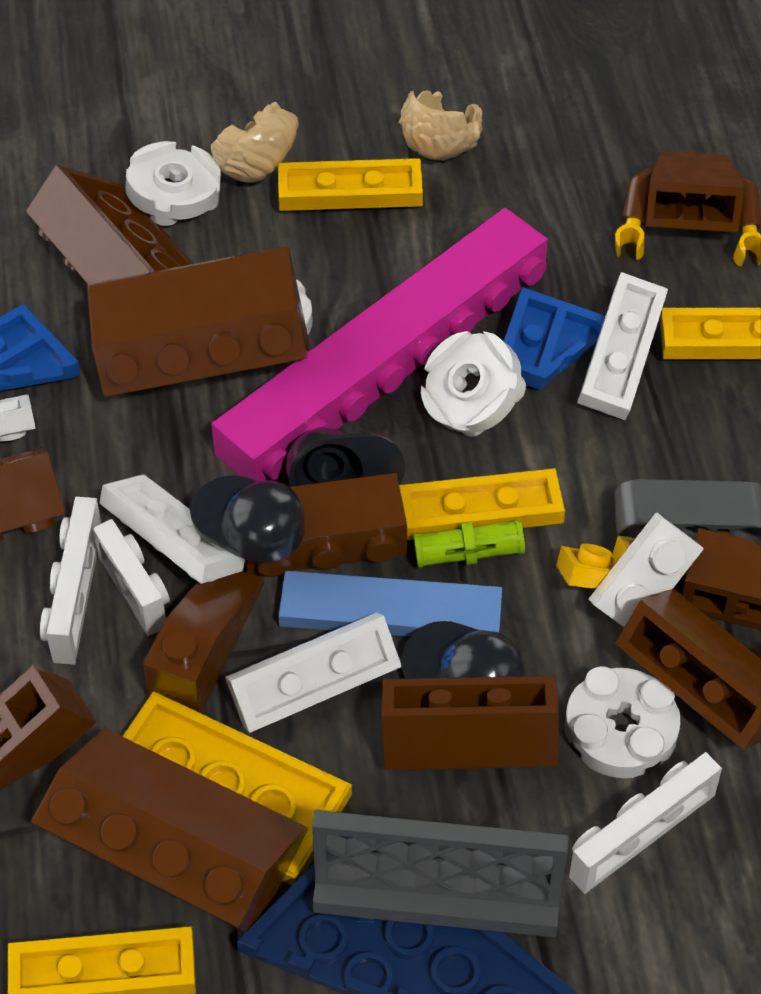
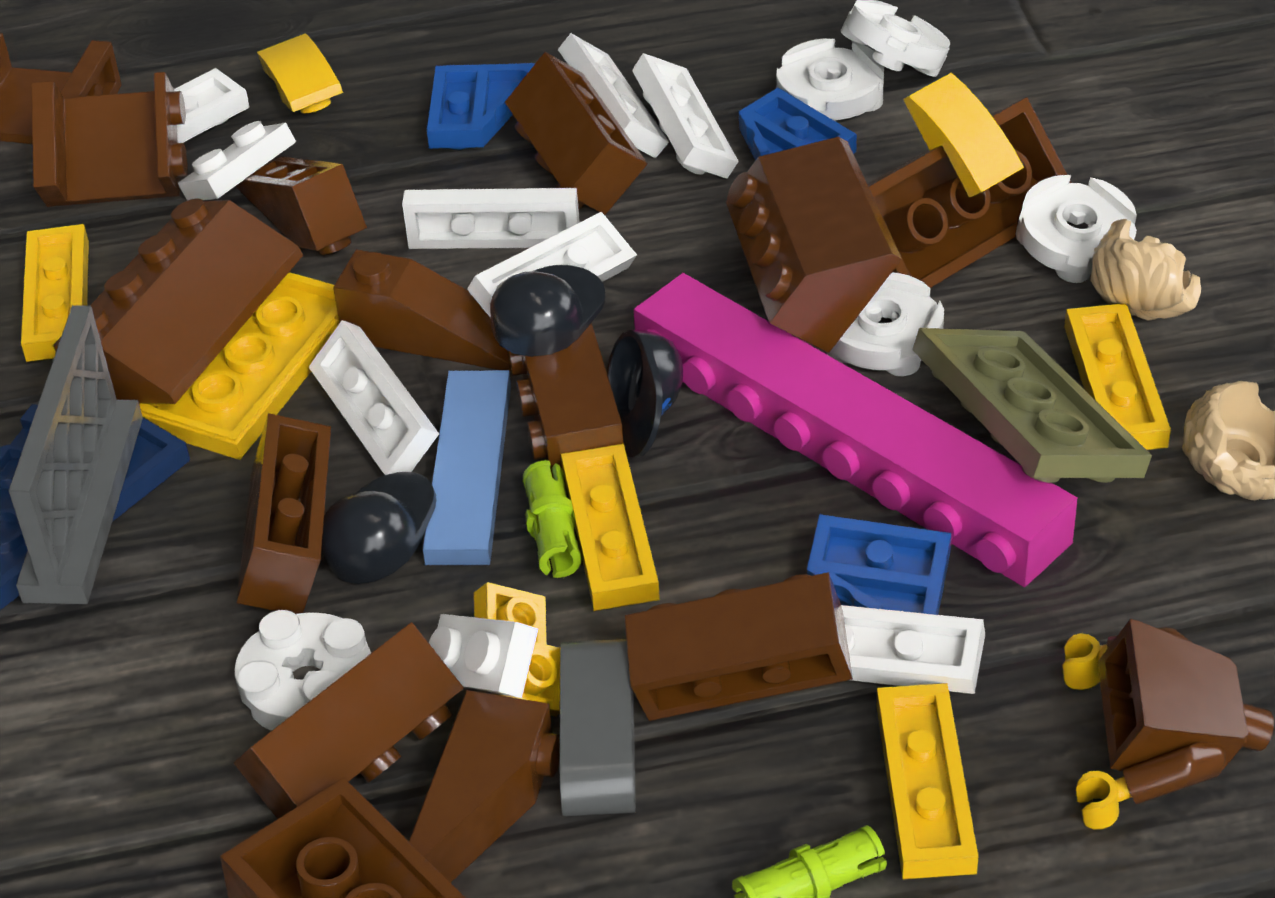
camera: 90 degrees right, 10 degrees down
white plate [93,519,170,636] -> none
white plate [421,331,526,437] -> none
white plate [569,752,722,894] -> none
none -> reddish brown brick [625,572,853,721]
none -> yellow slope [903,73,1024,197]
none -> olive plate [912,328,1152,483]

